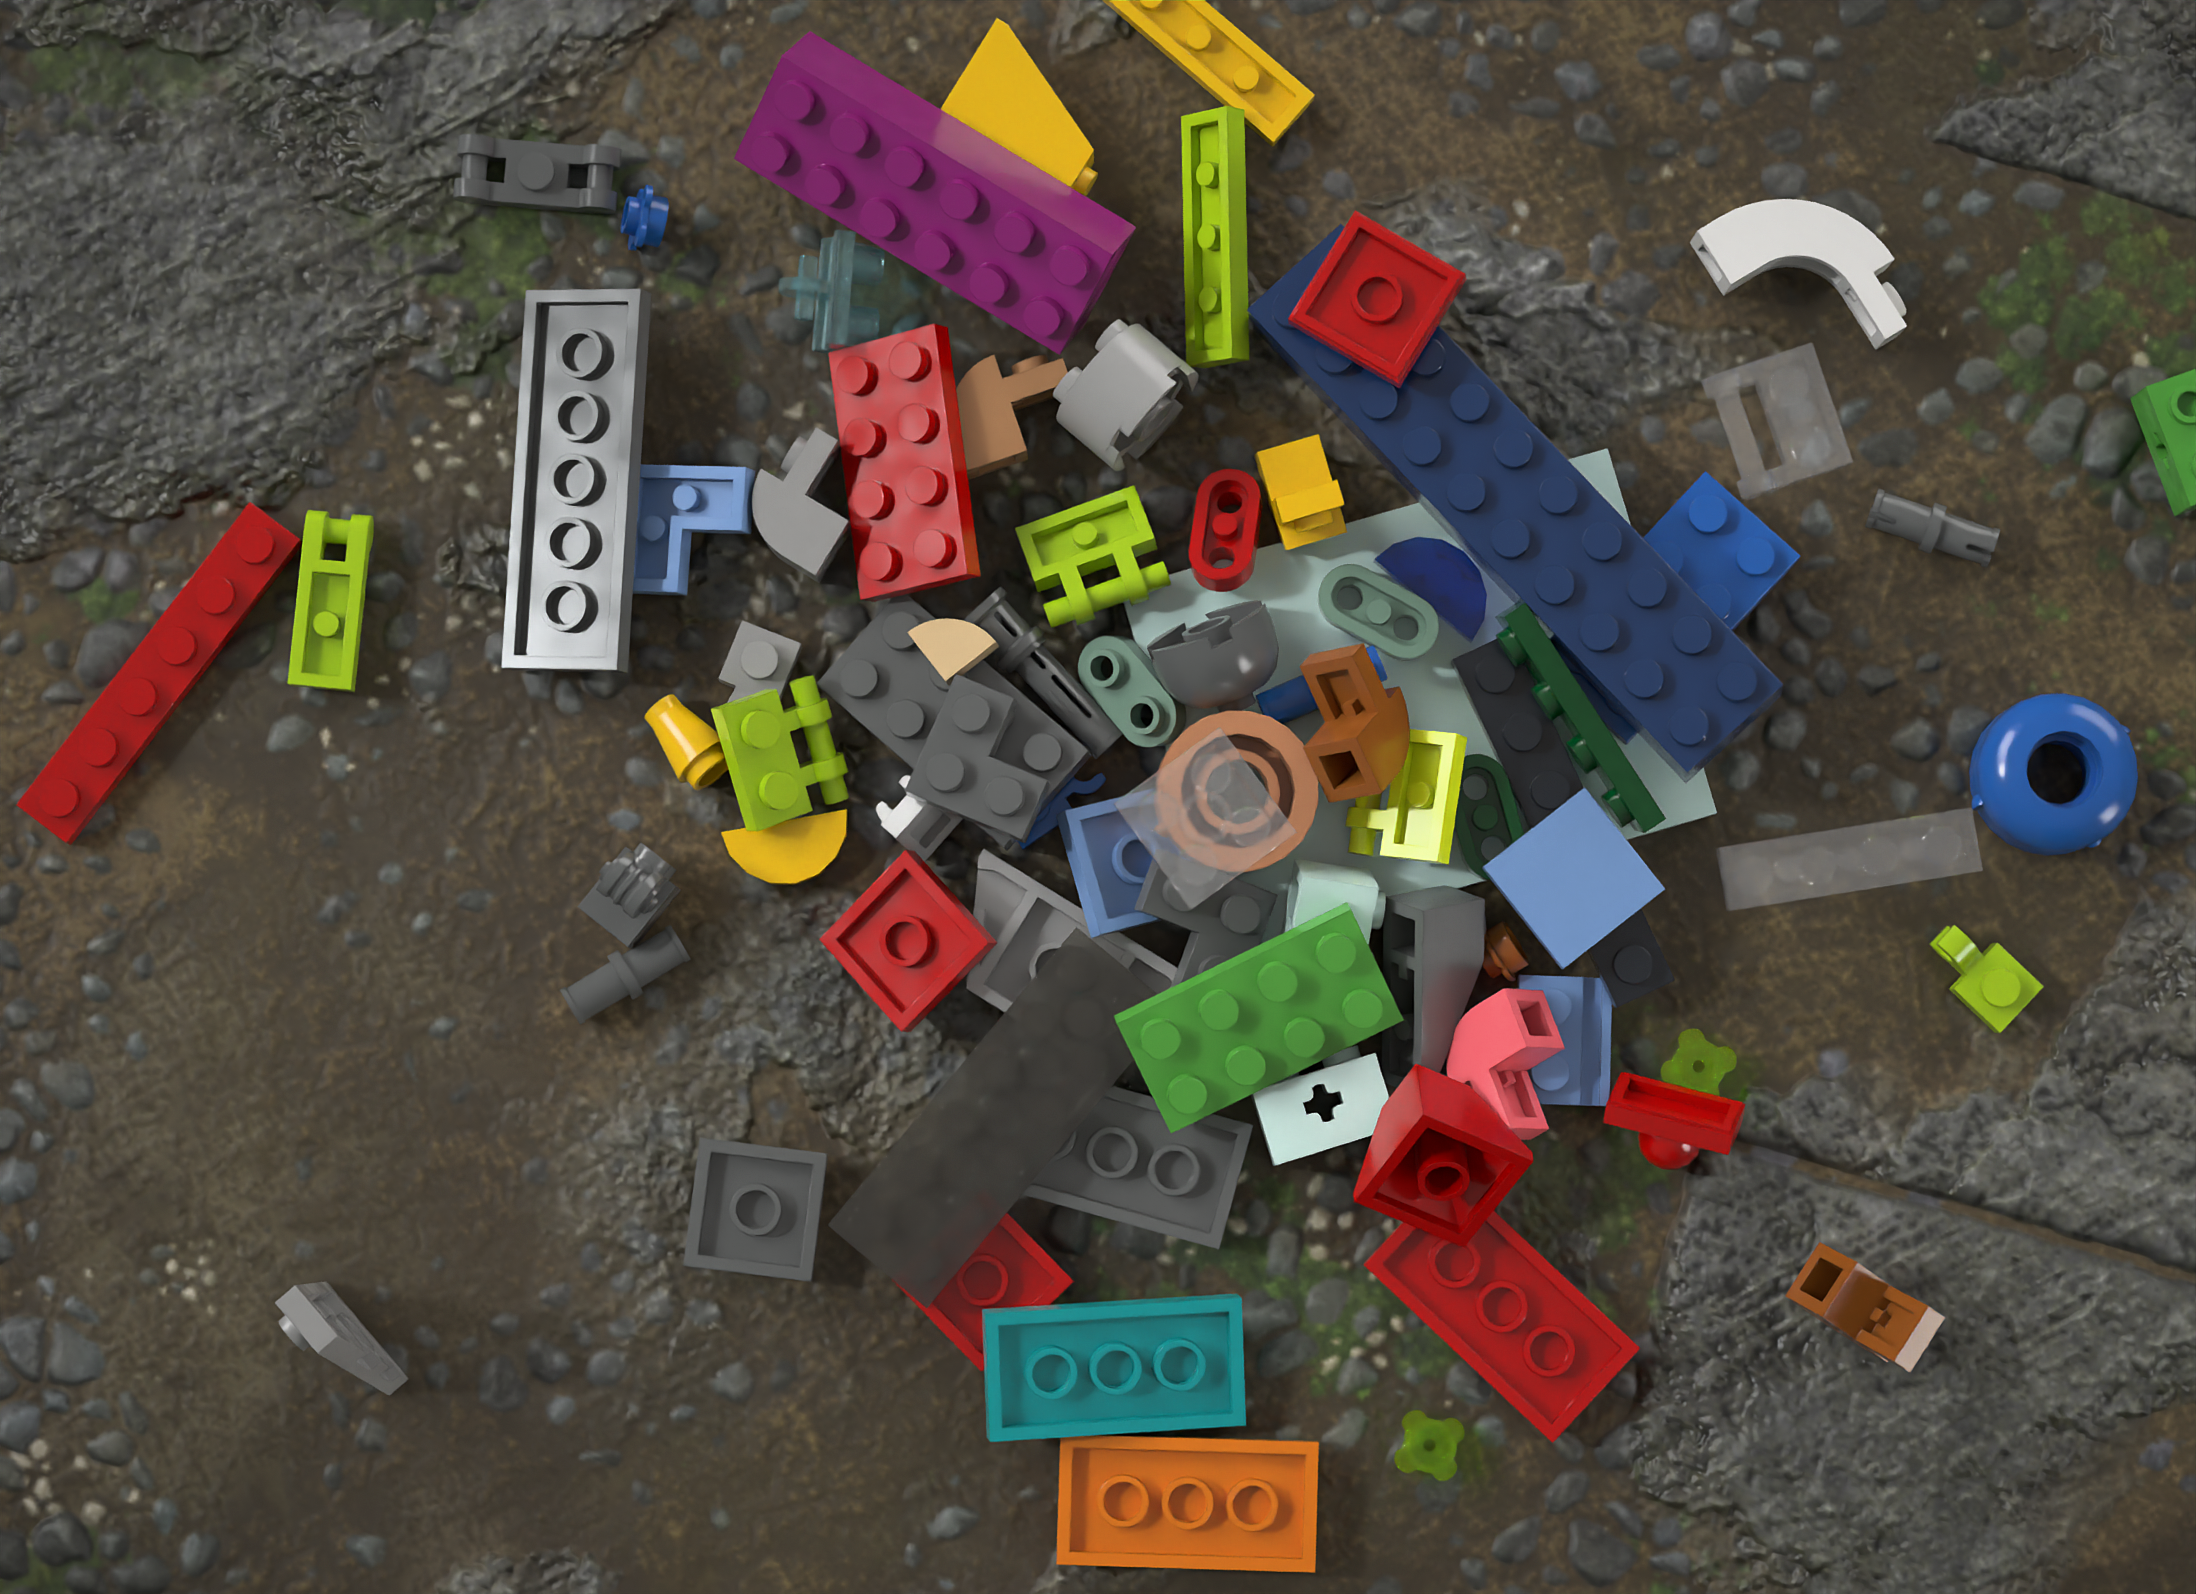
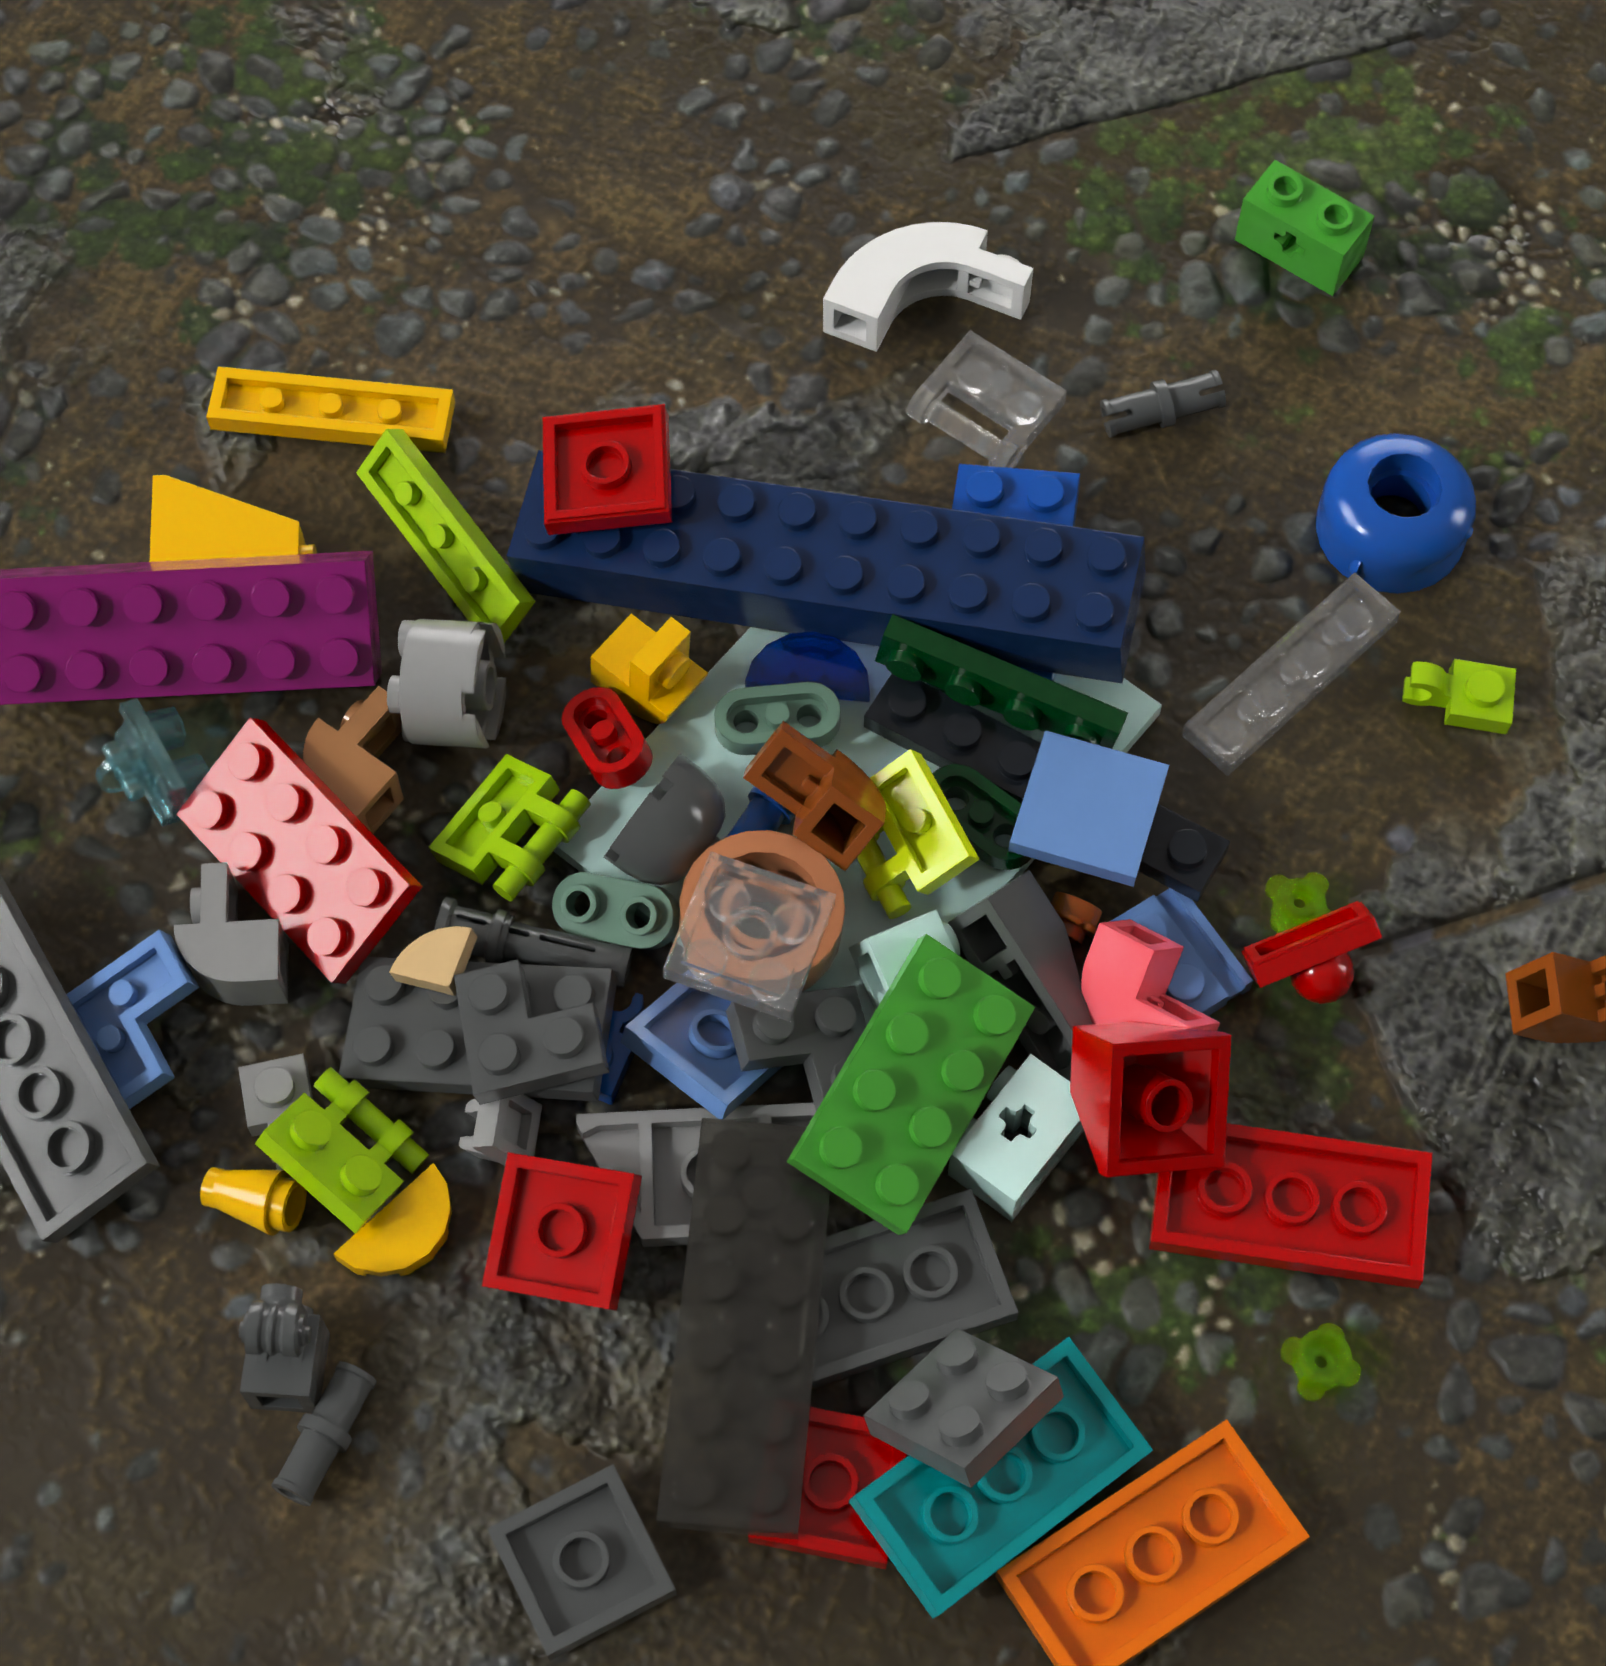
camera: 35 degrees left, 20 degrees down
none -> dark grey plate [864,1328,1064,1488]

